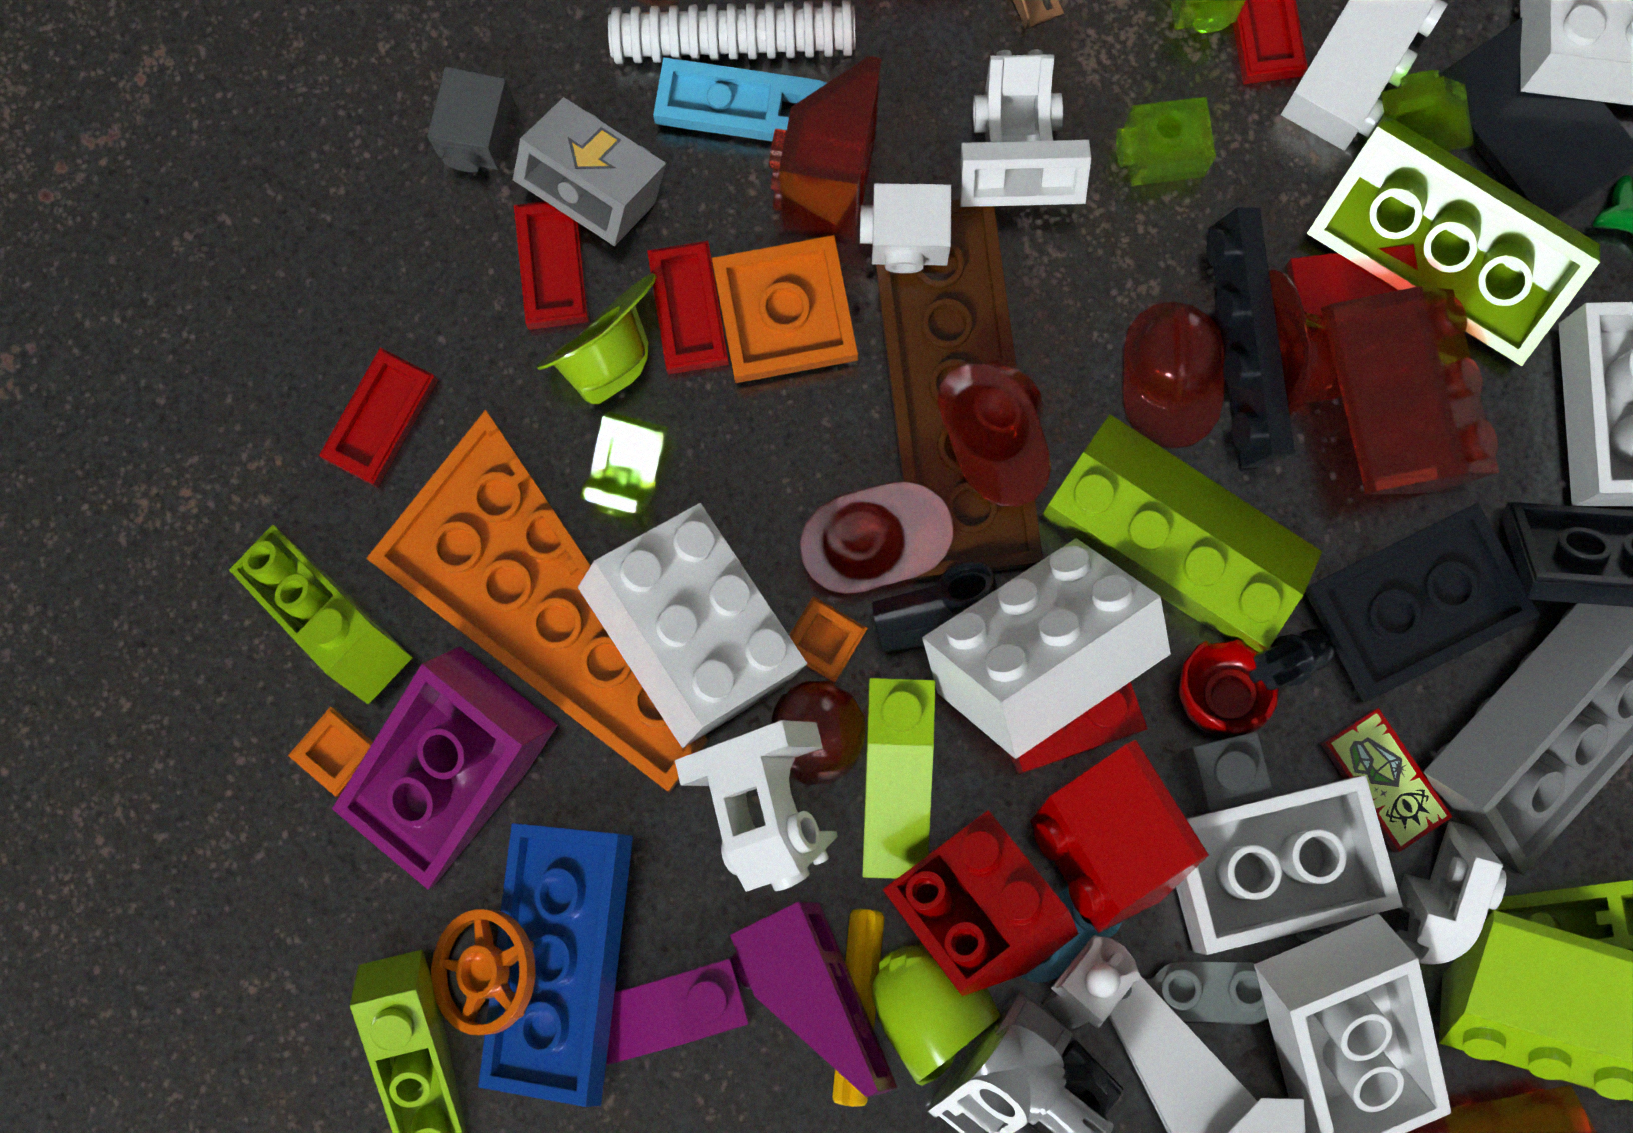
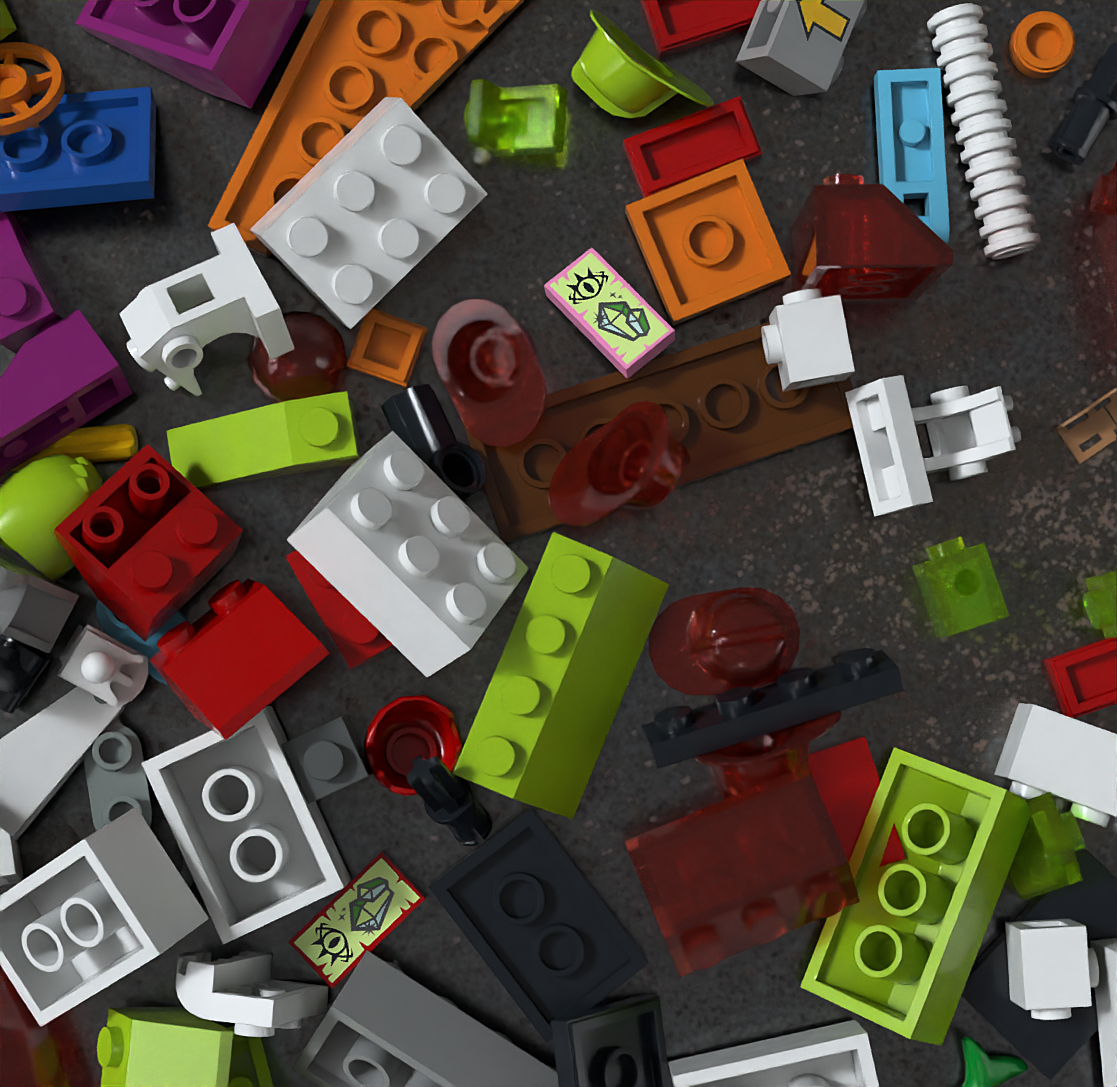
camera: 70 degrees right, 5 degrees up
none -> tile [544,247,676,379]
none -> white brick [1005,918,1099,1020]

